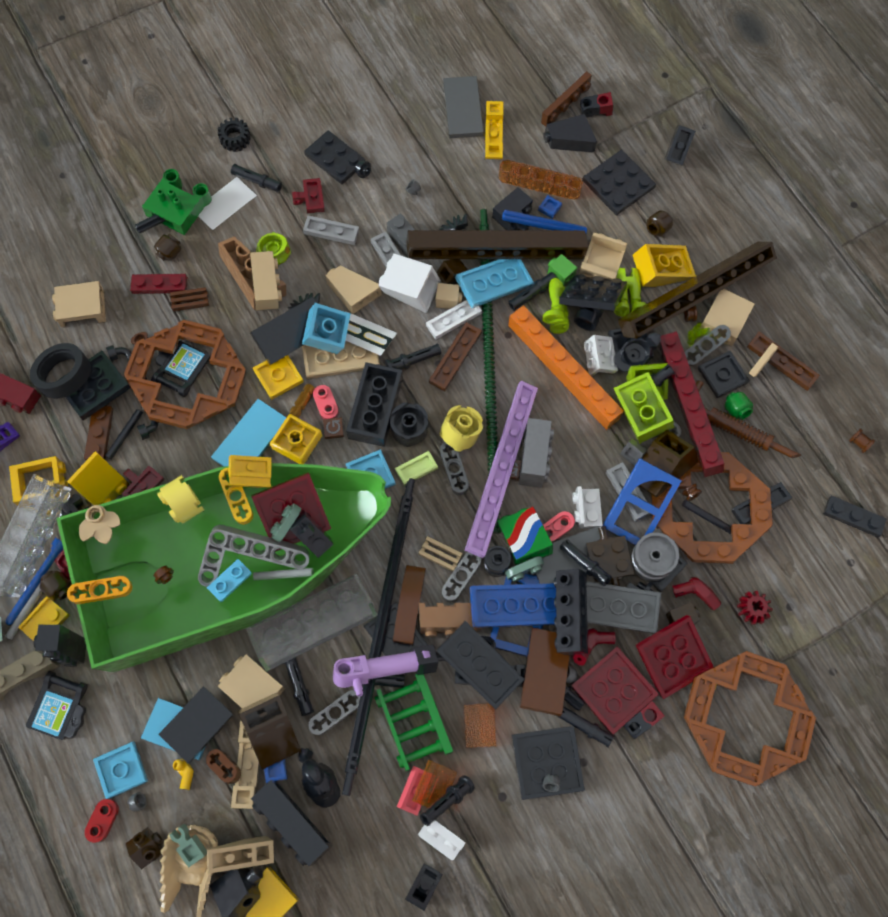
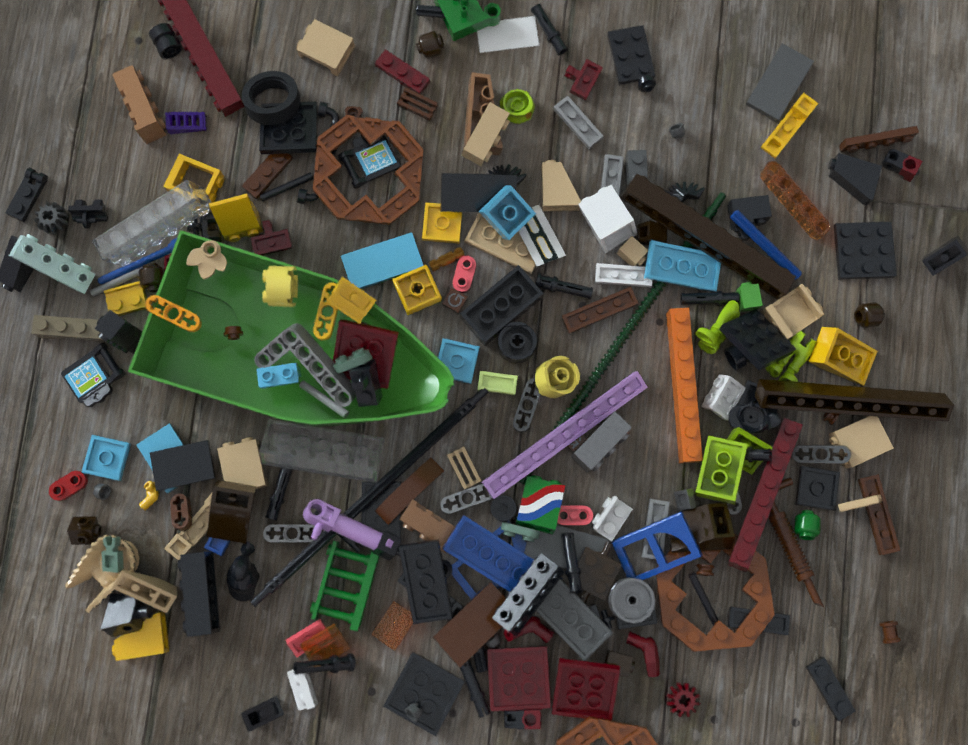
camera: 35 degrees right, 10 degrees up
blue tile [538,195,562,219] -> none
clear neon green piece [687,322,710,346] -> none

